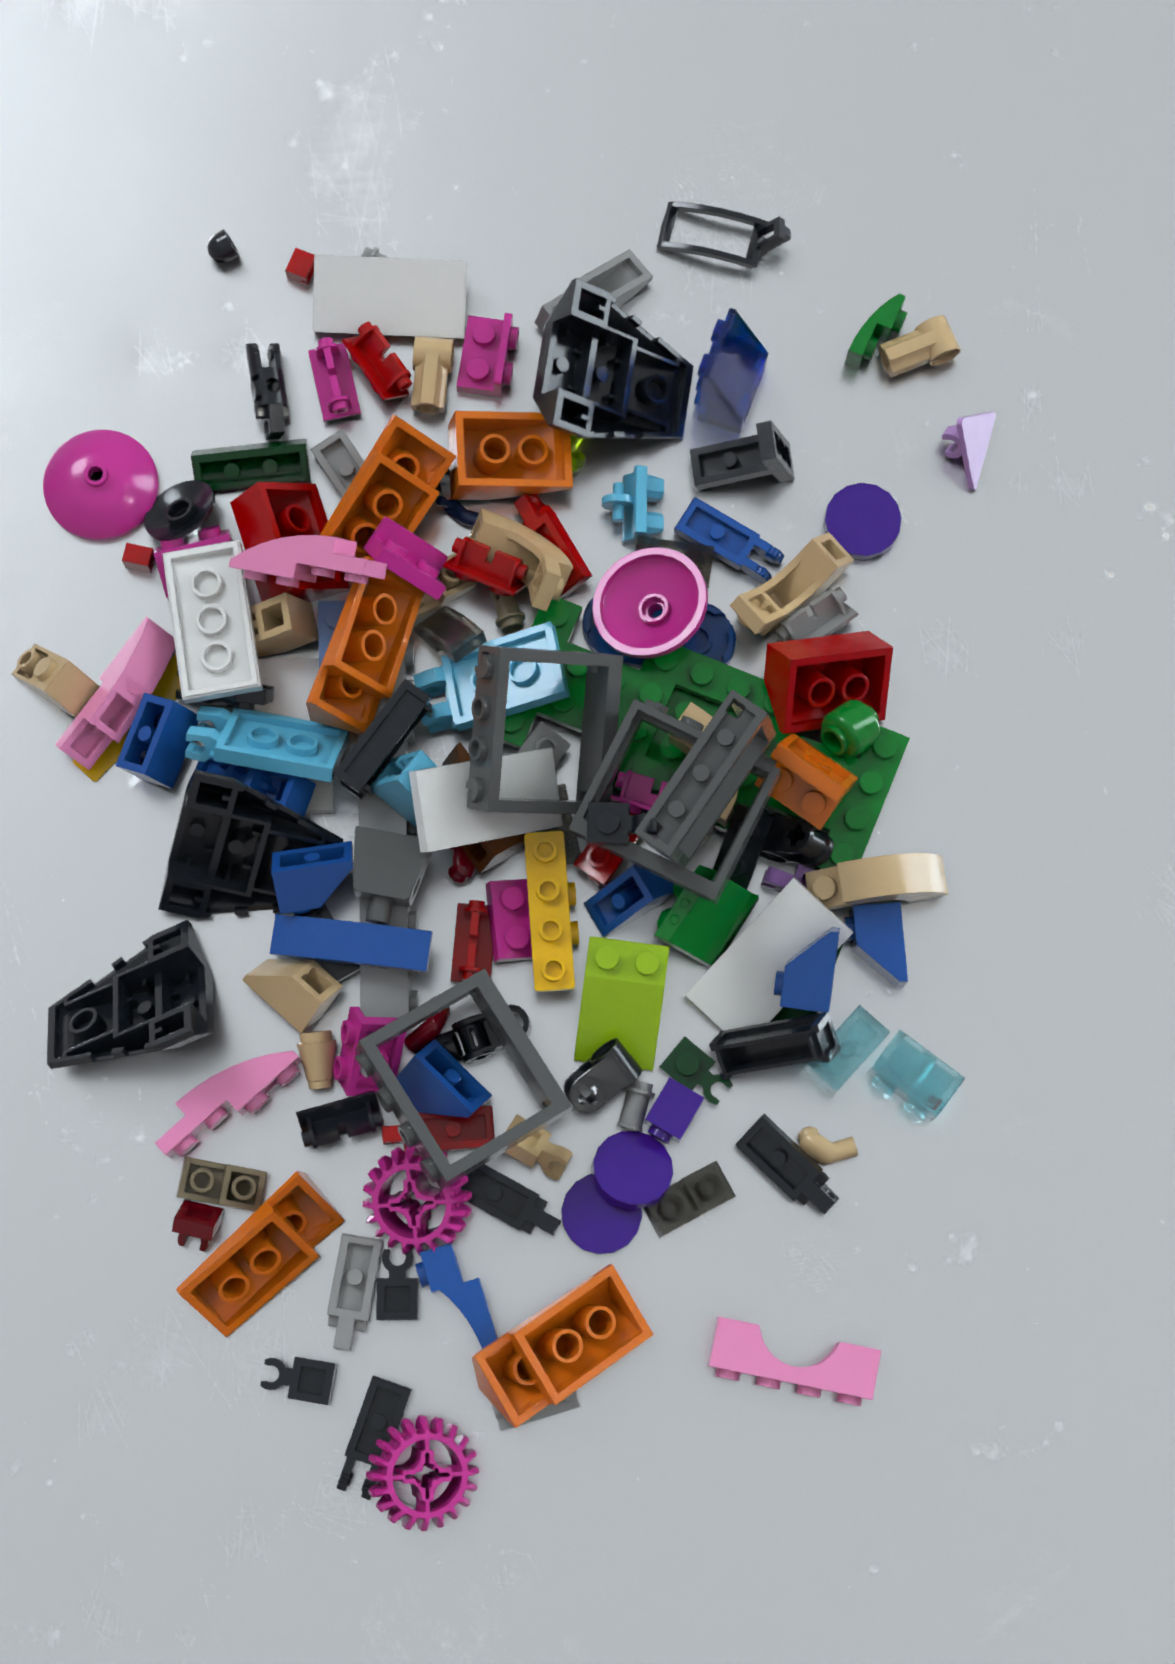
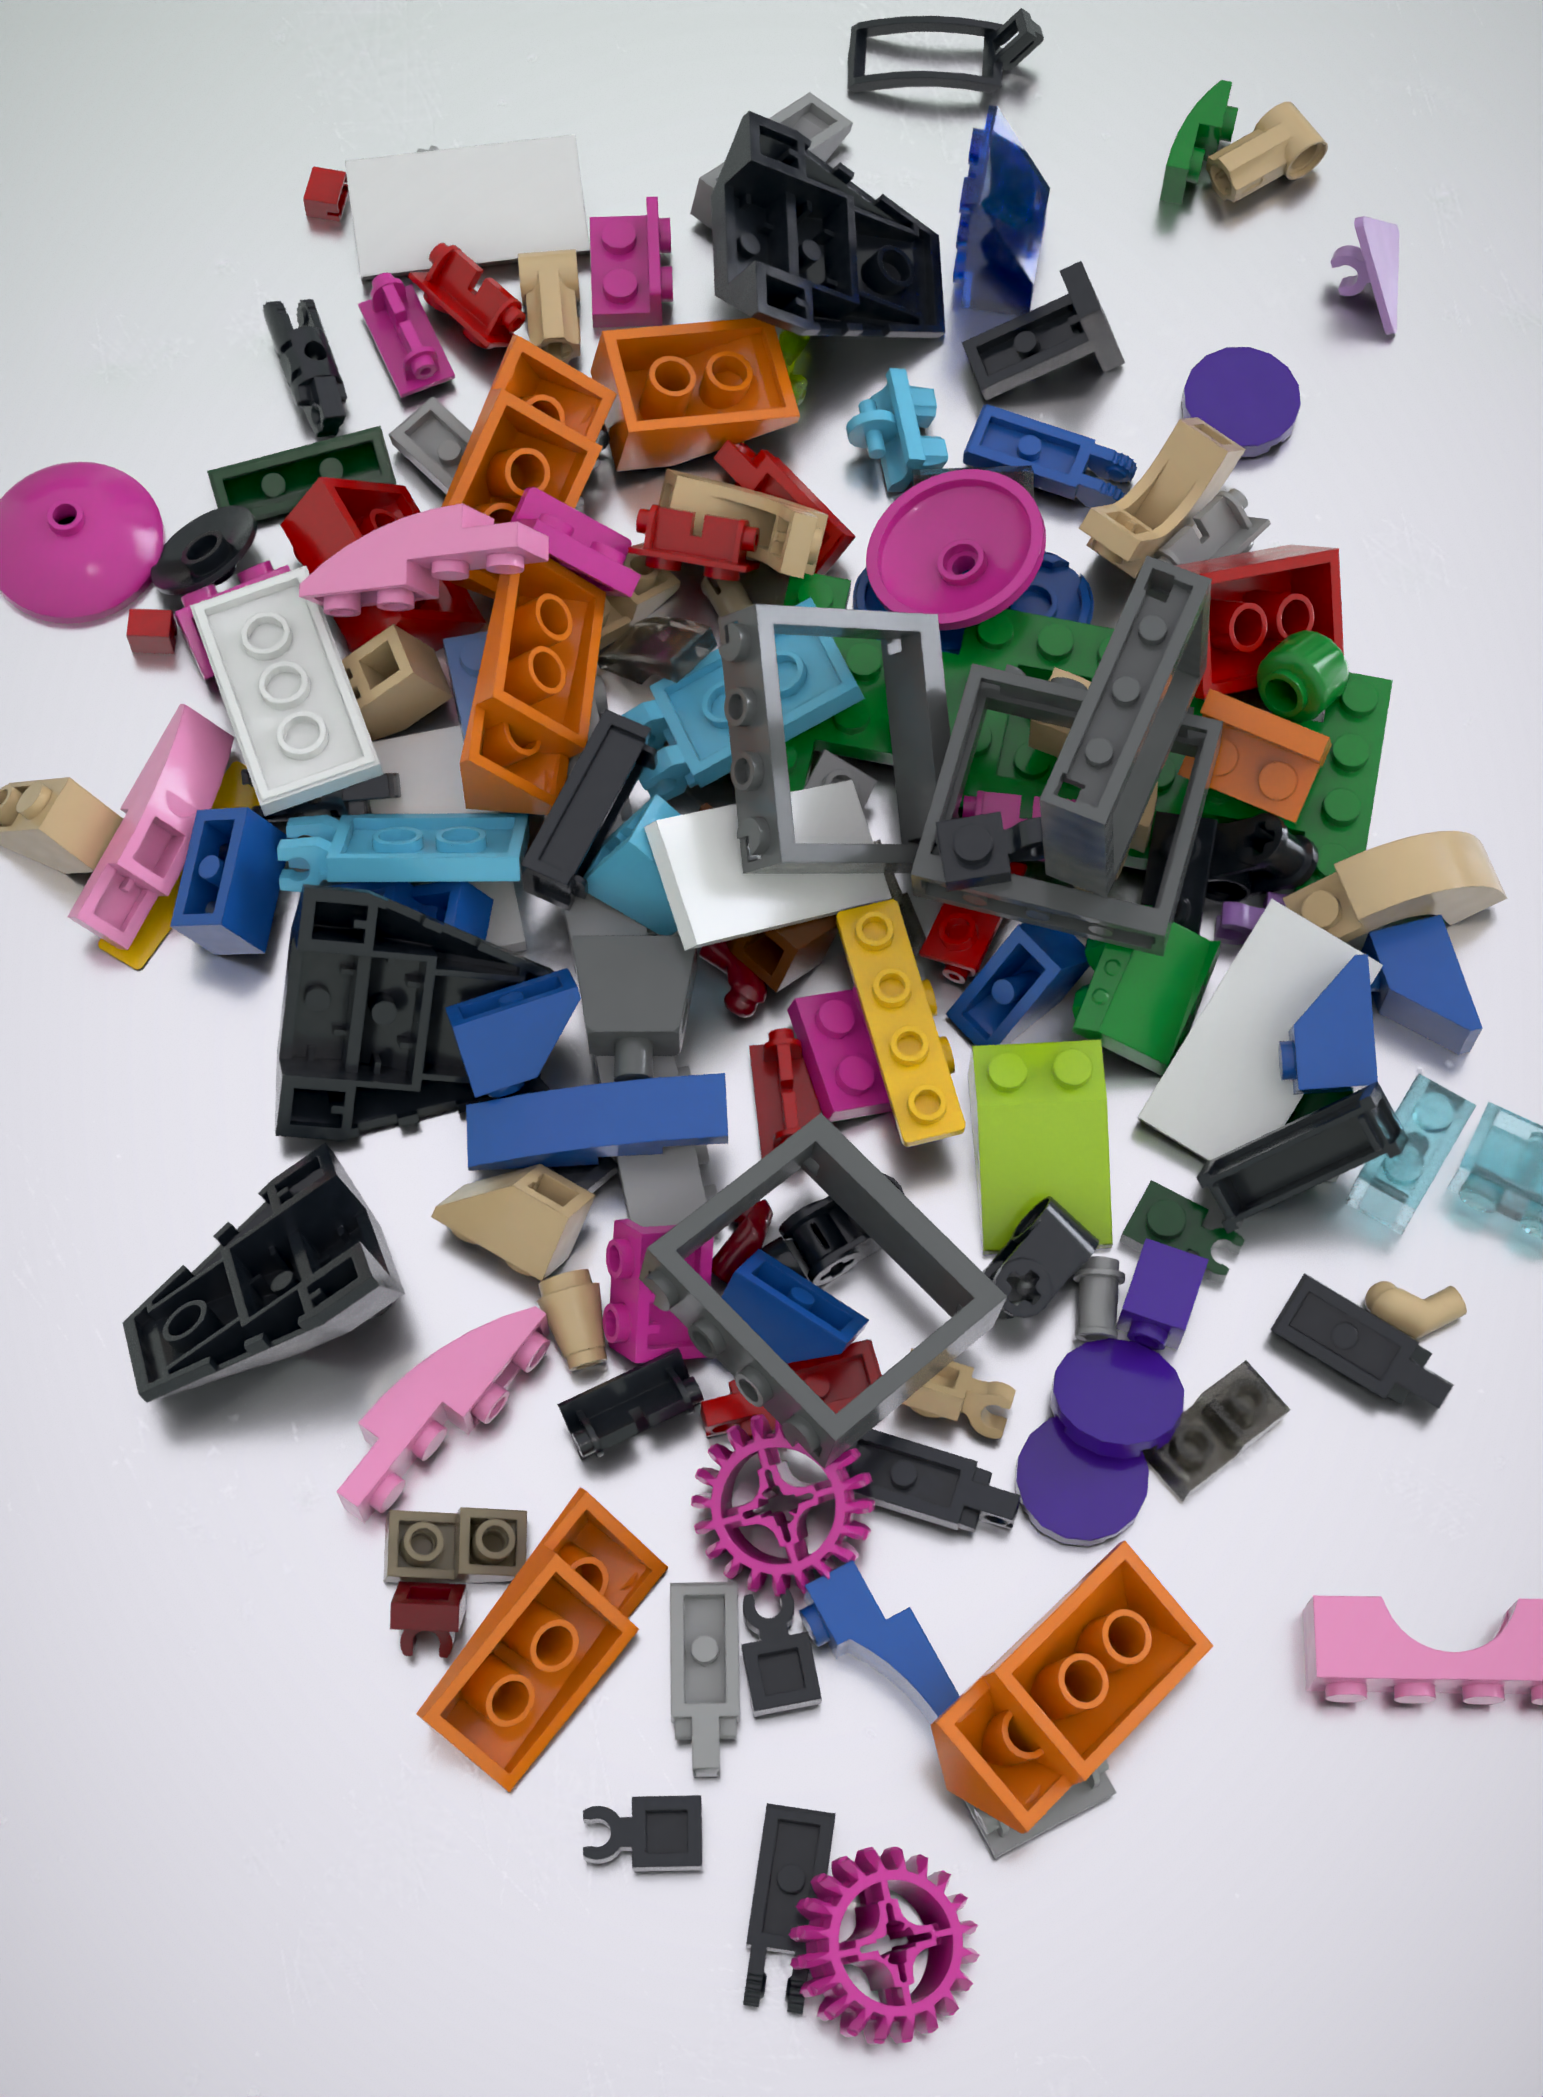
camera: 10 degrees left, 10 degrees down
black hinge [207,229,240,263] -> none
dark blue piece [436,496,479,527] -> none

